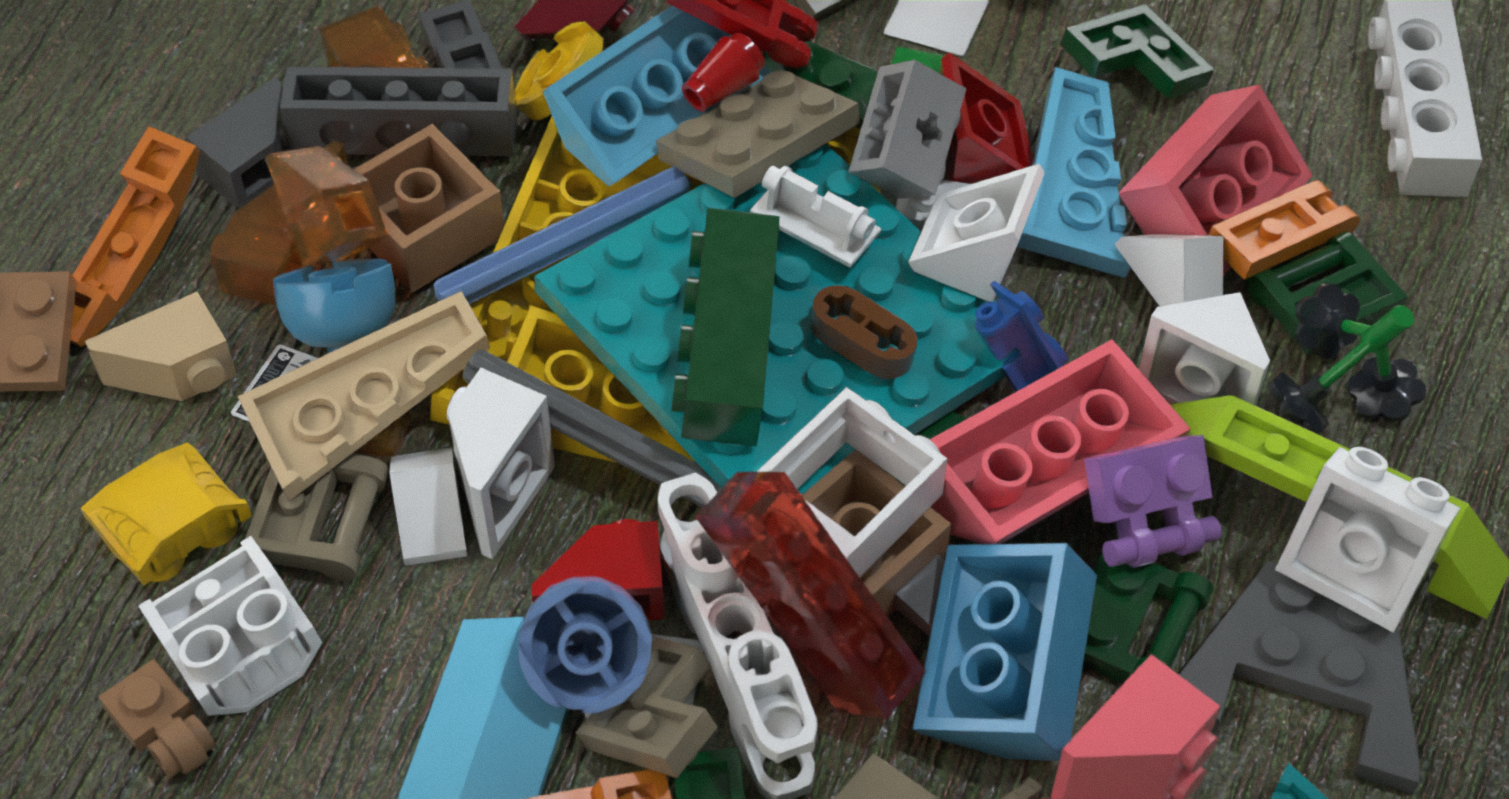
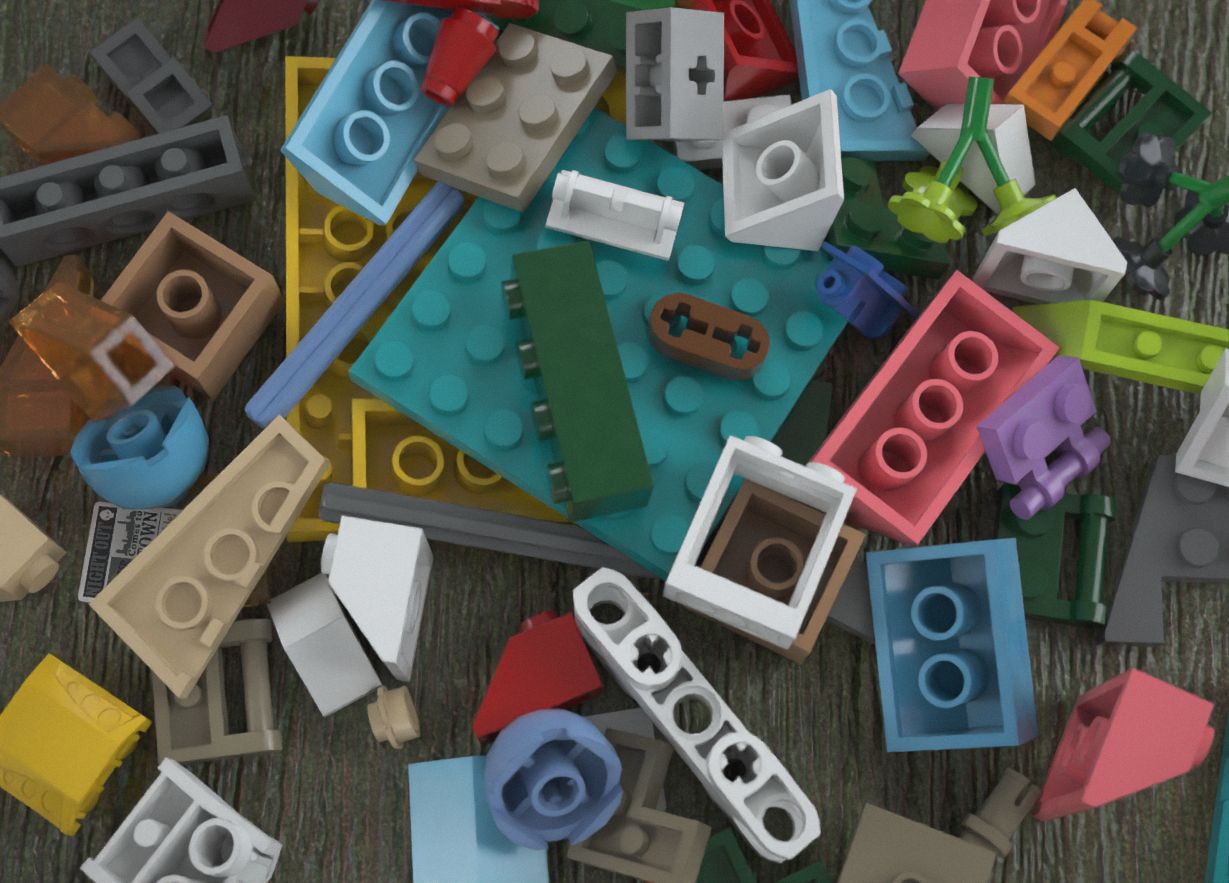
camera: 20 degrees left, 20 degrees up
yellow tile [515,22,603,120] -> none
clear red brick [695,472,926,719] -> none
none -> tan plate [367,686,420,749]
none -> dark green plate [824,156,950,280]
none -> lime plant [887,76,1057,243]

